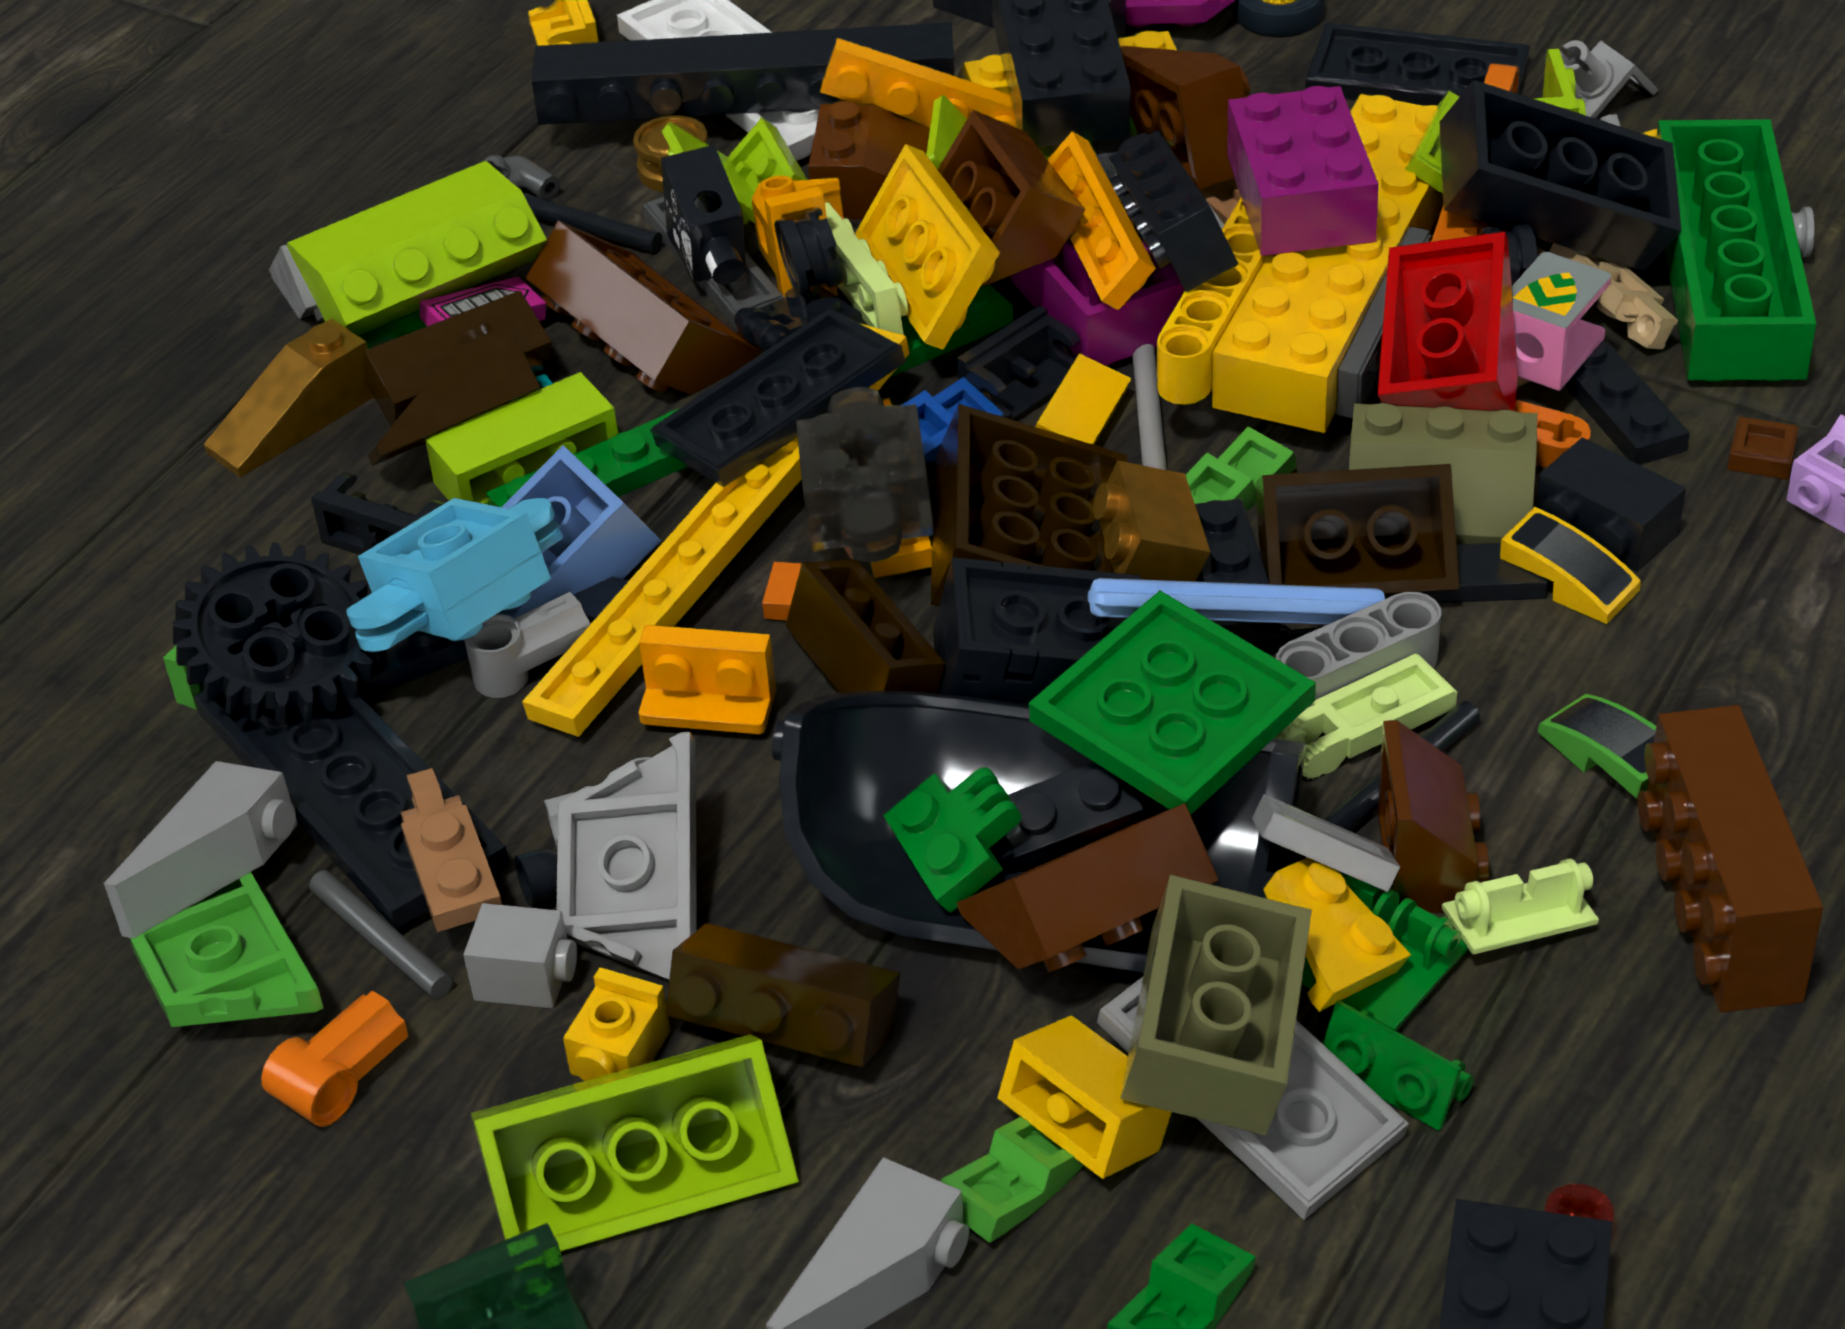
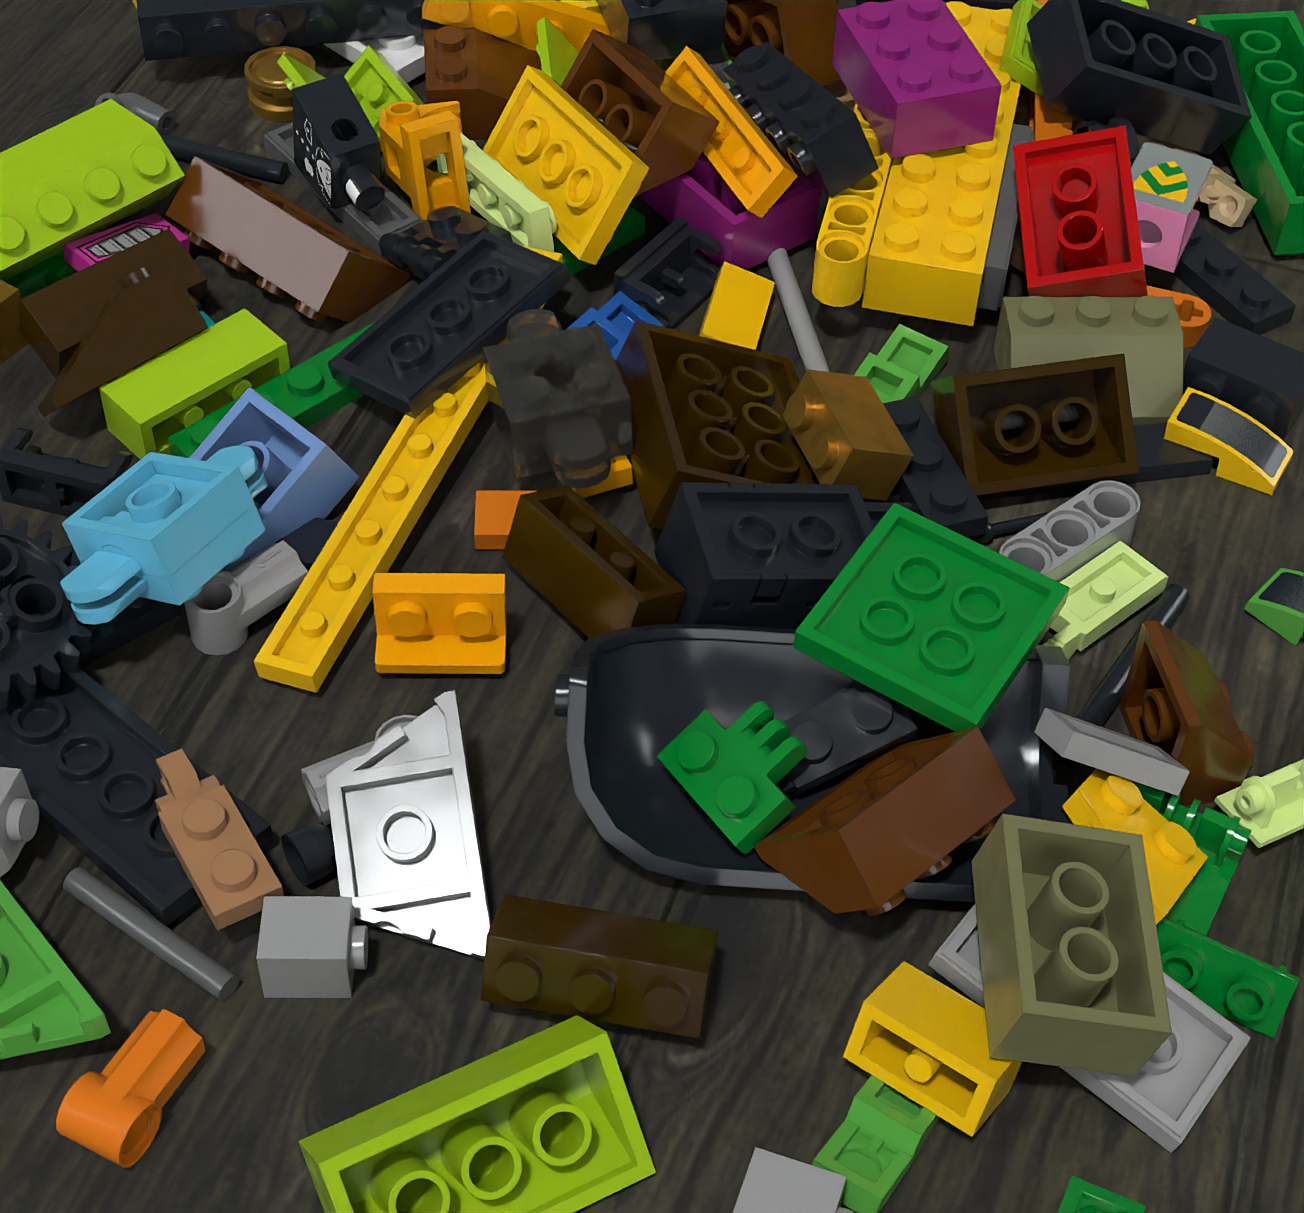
camera: 15 degrees left, 5 degrees up
yellow brick [563,967,671,1081] -> none
black wheel [774,207,844,297] -> none
light blue axle [1088,578,1385,625] -> none

